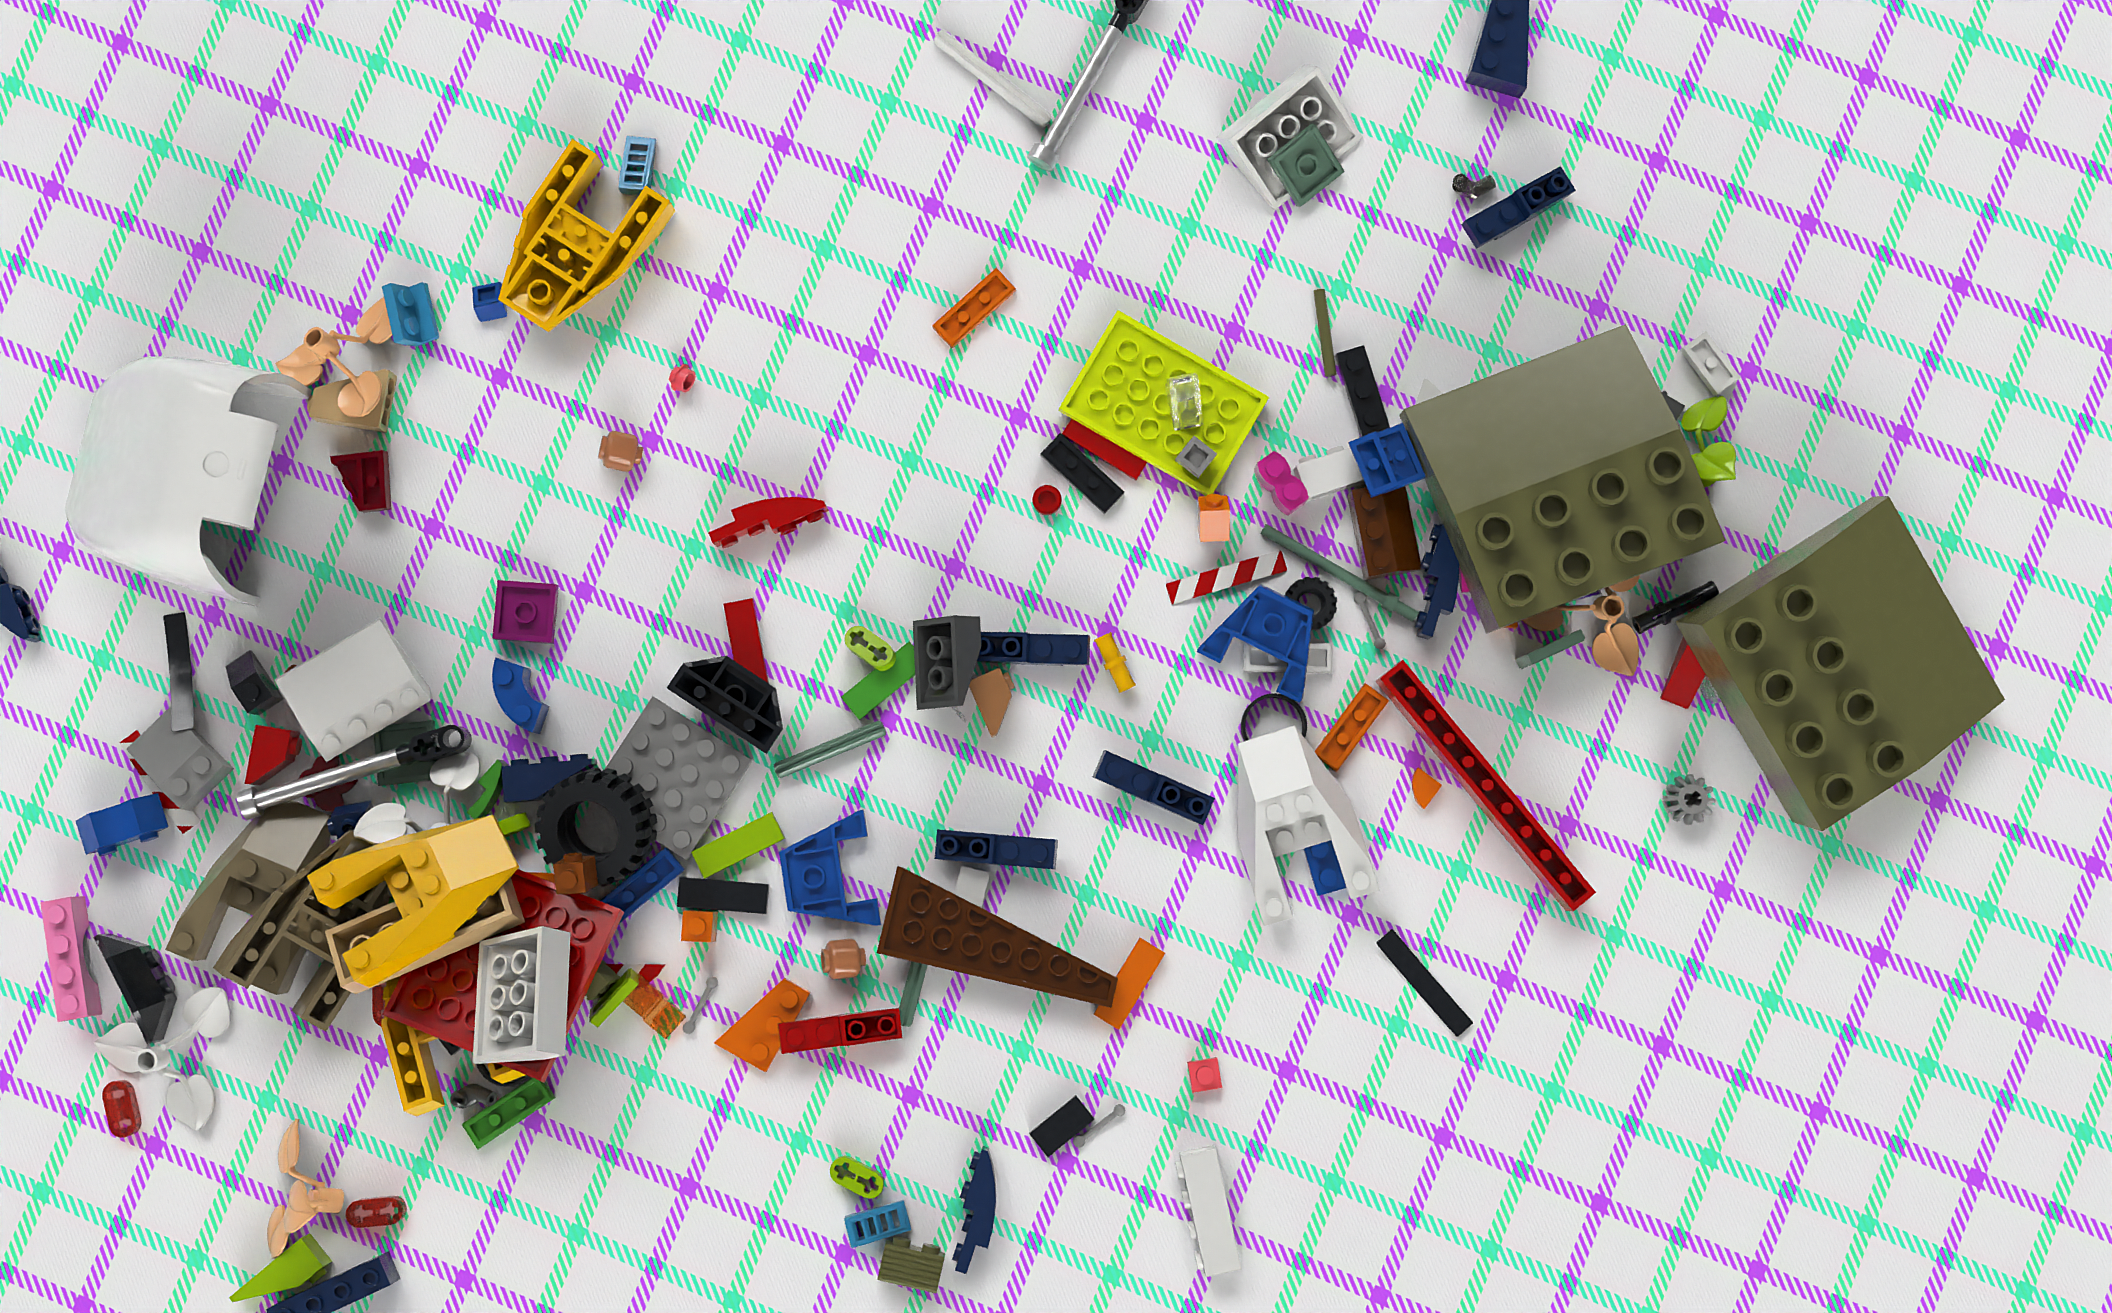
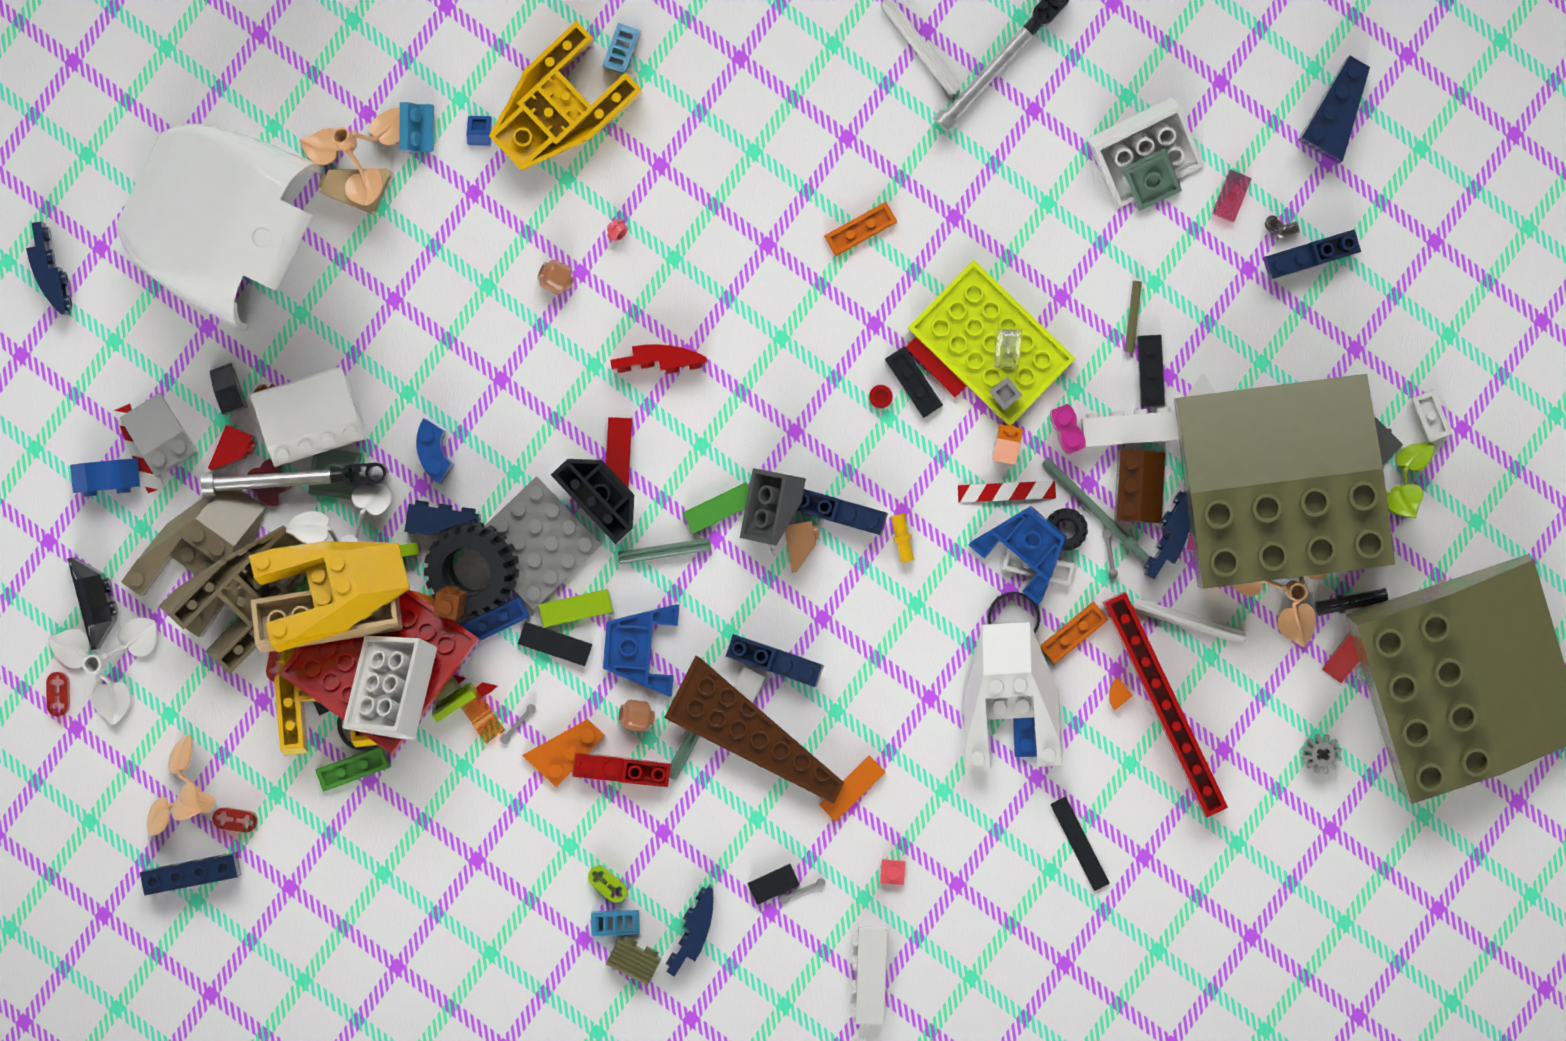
camera: 15 degrees right, 5 degrees up
bright pink arch [40,896,102,1022] -> none
black sticker [163,612,194,732] -> none
lime slope [229,1233,332,1303] -> none
dark blue brick [327,800,373,839] -> none
dark red wing [330,450,392,513] -> none
dark grey arm [450,1084,497,1109] -> none
bright green slope [467,759,509,819] -> none
magenta plate [492,580,559,644] -> none
orange brick [681,910,718,943] -> none
lime beam [844,626,896,671] -> none
dark blue slope [1092,750,1215,826] -> none
blue slope [1348,423,1426,497] -> none
sand green tile [1515,629,1585,669] -> none
none -> white axle [1132,598,1246,644]
none -> clear pink plate [1211,169,1252,223]

